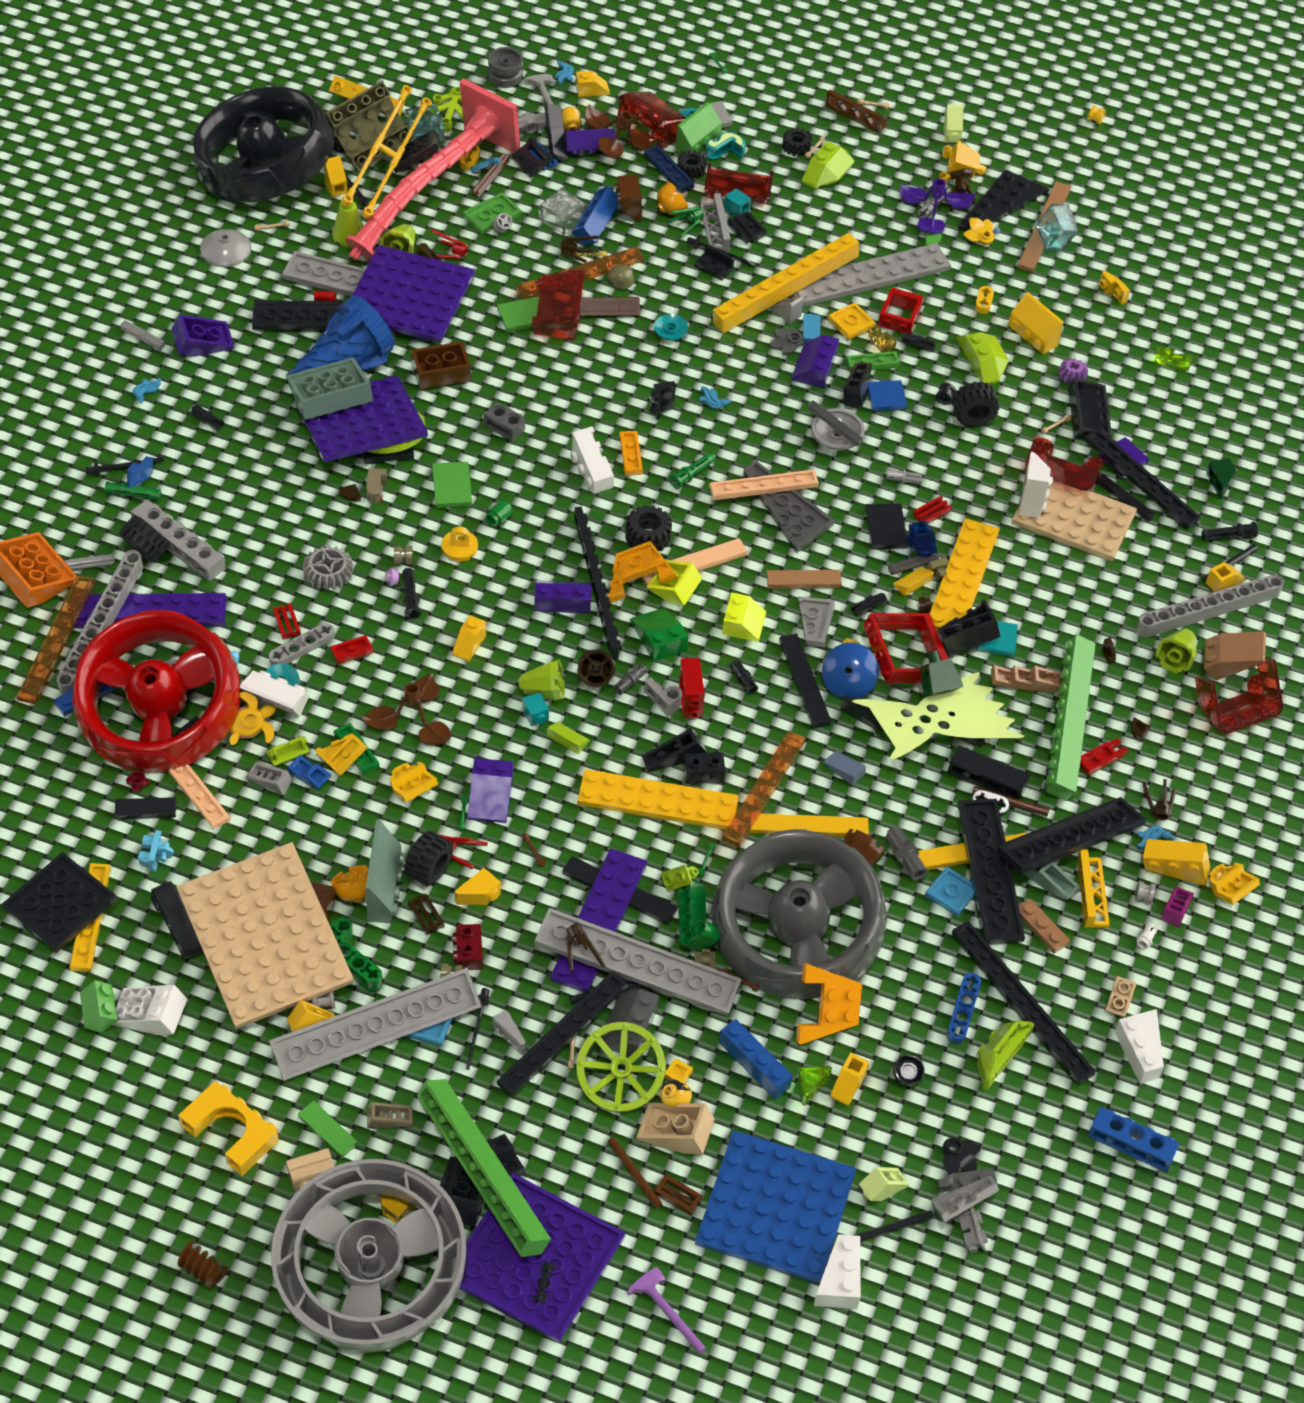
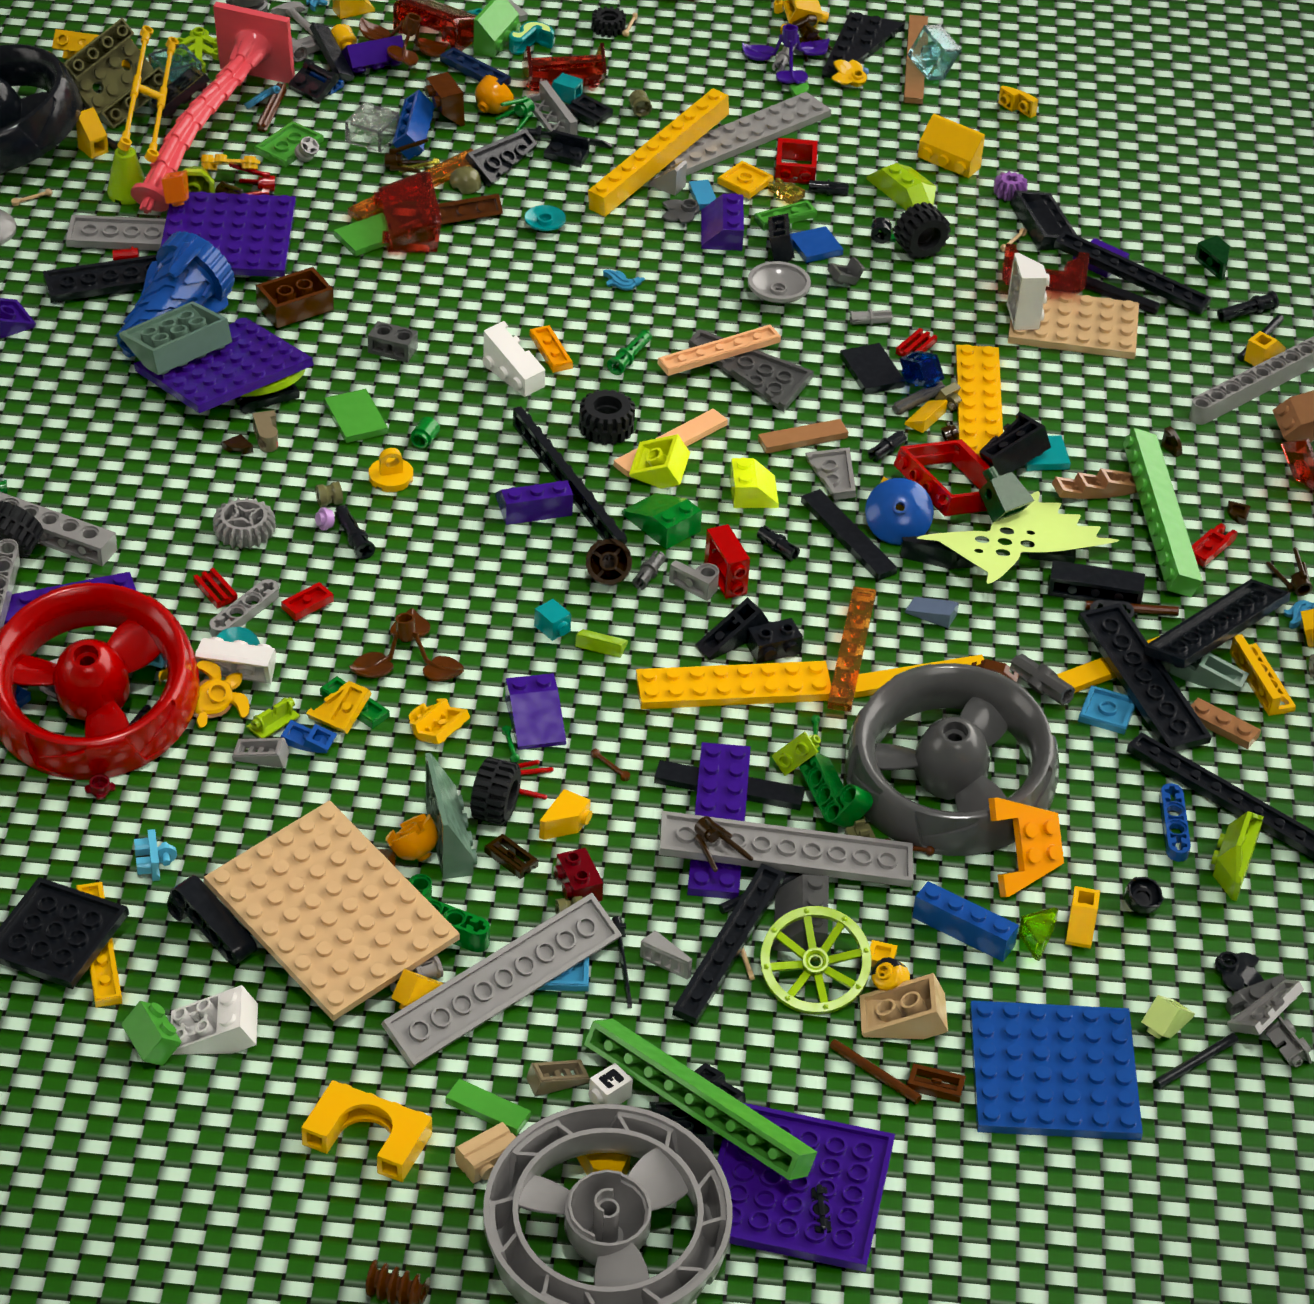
camera: 15 degrees left, 10 degrees down
black tile [115,797,176,819] -> none
light nougat tile [168,765,231,830] -> none
black axle [191,405,224,430] -> none
yellow slope [452,615,486,662] -> none
yellow beam [460,145,480,171] -> none
lime cone [519,660,565,700] -> none
light orange wing [607,541,678,603] -> none
medium lavender piece [627,1267,706,1354] -> none
black bracket [649,381,676,420] -> none
black tyre [677,150,707,180] -> none
lime wedge [801,141,854,189] -> none
dark grey axle [807,400,863,446] -> none
white wedge [814,1235,861,1309] -> none
yellow beam [975,286,994,314] -> none
clear neon green slope [1154,348,1193,371] -> none
lime cone [1155,629,1196,674] -> none
none -> orange slope [161,170,189,206]
none -> yellow plant [201,154,260,171]
none -> black wing [465,129,538,187]
none -> white brick [588,1063,633,1104]
none -> olive wheel [629,90,652,117]
none -> dark grey bracket [827,257,865,285]

